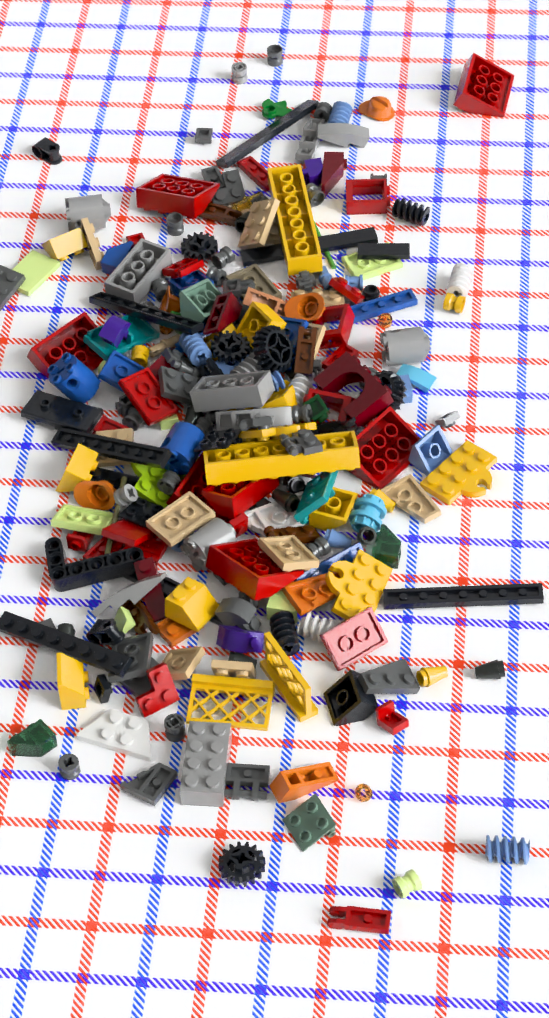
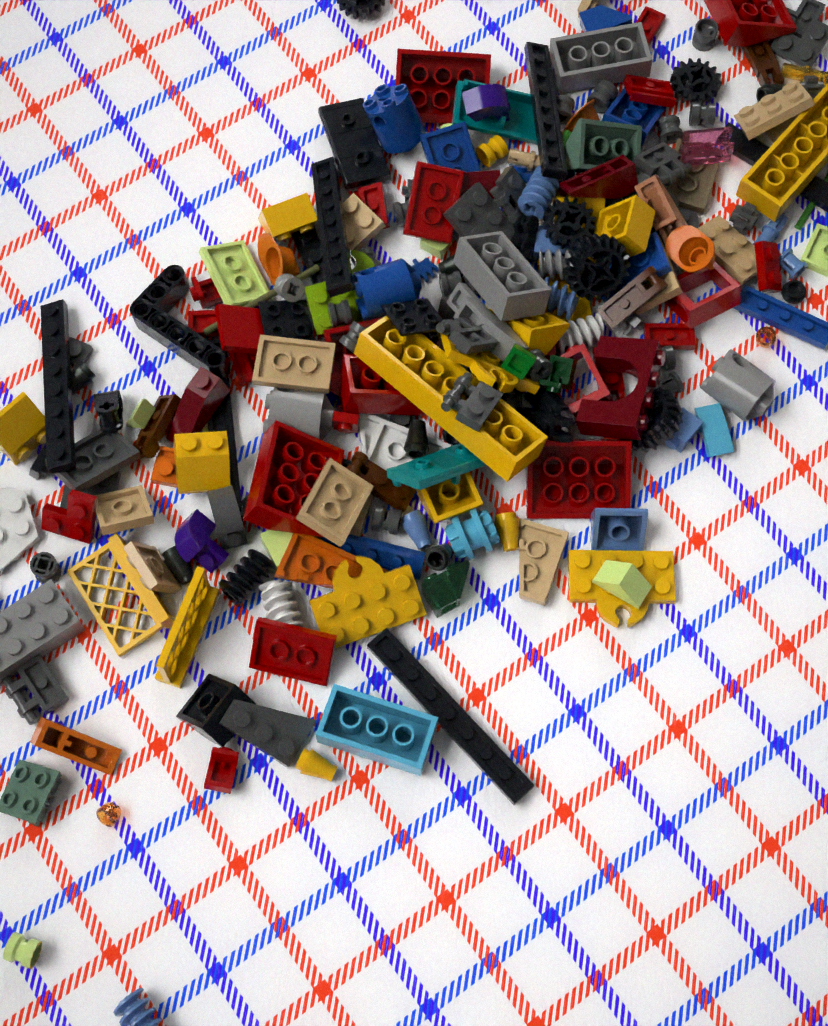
camera: 45 degrees right, 20 degrees up
light grey slope [91,572,167,617] -> none
plate [435,411,461,428] -> none
pearl dark grey cone [475,659,505,679] -> none
none -> medium azure brick [315,684,438,776]
none -> dark grey wheel [339,321,365,354]
none -> green plate [500,343,537,380]
none -> yellowish green slope [592,560,652,609]
none -> clear pink hinge [680,126,734,165]

